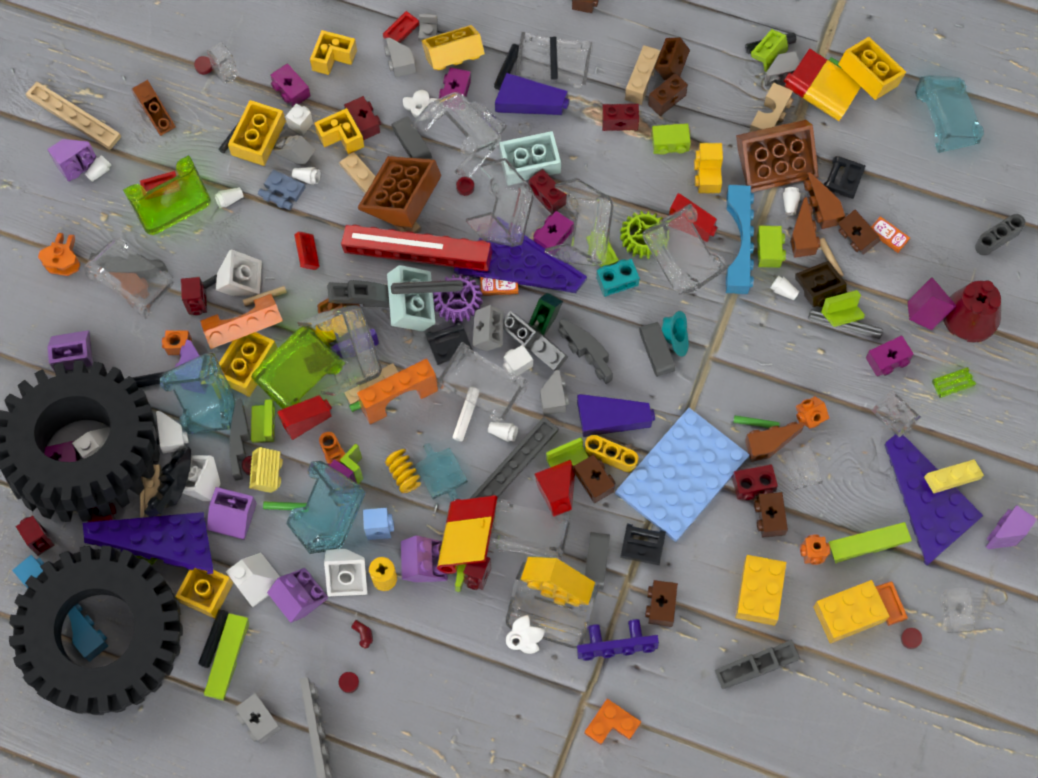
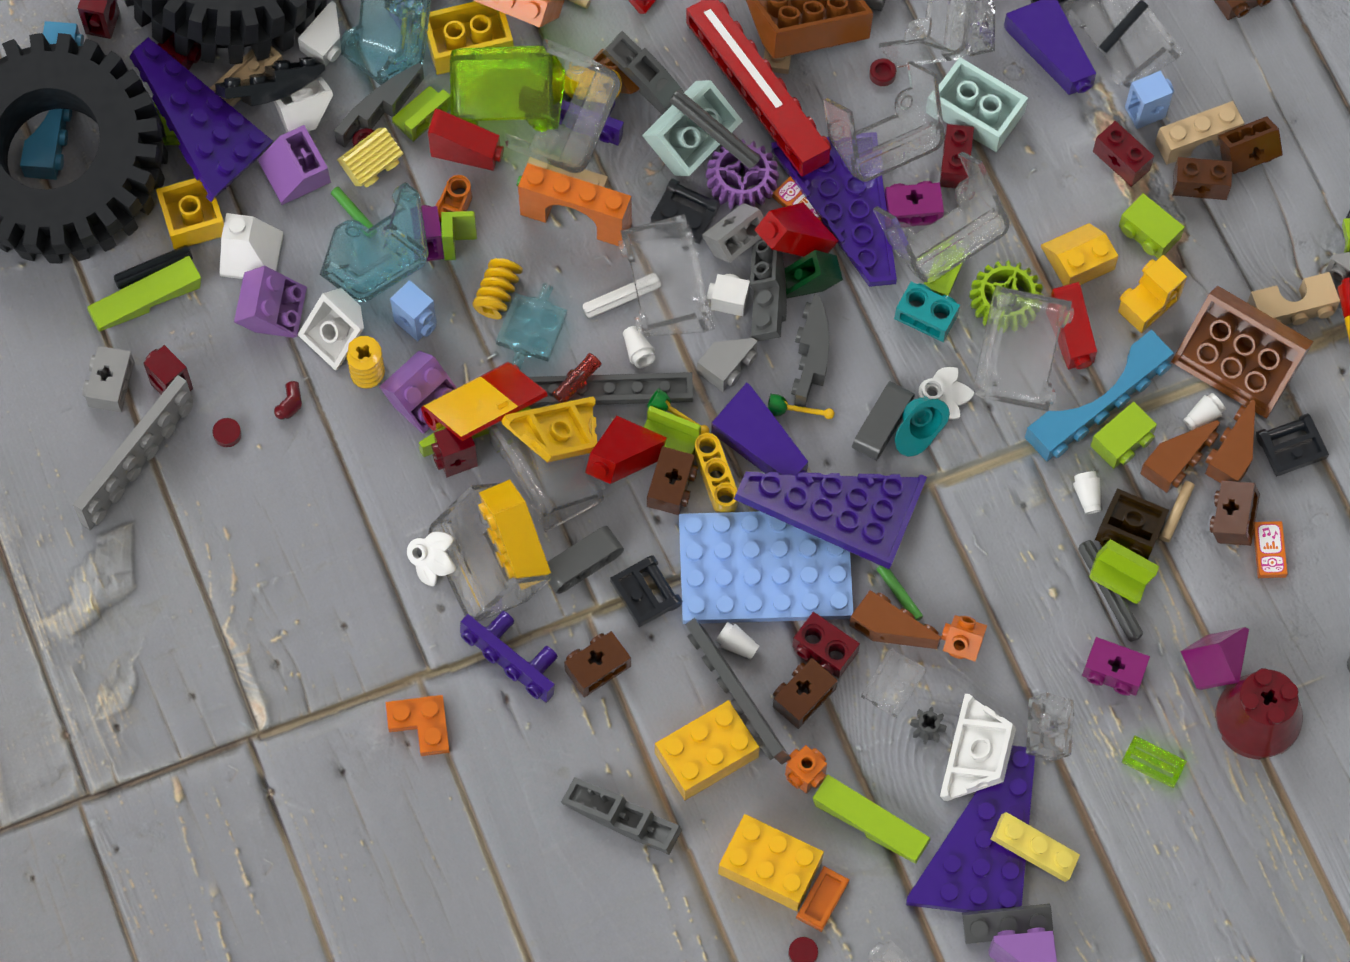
camera: 45 degrees right, 0 degrees up
none -> dark red brick [143,345,193,395]
none -> yellow wing [501,396,597,463]
none -> clear red pin [552,353,602,403]
none -> green hinge [647,388,709,434]
none -> dark grey plate [685,618,791,765]
none -> white cone [715,622,760,660]
none -> dark purple wing [734,472,927,569]
none -> red slope [754,202,838,257]
none -> hinge [768,393,835,419]
none -> dark grey gear [910,707,947,745]
none -> white plate [918,367,974,420]
none -> white wing [940,694,1016,801]
none -> dark grey plate [962,903,1054,944]
none -> yellow slope [1041,223,1119,286]
none -> light blue brick [1125,70,1174,129]

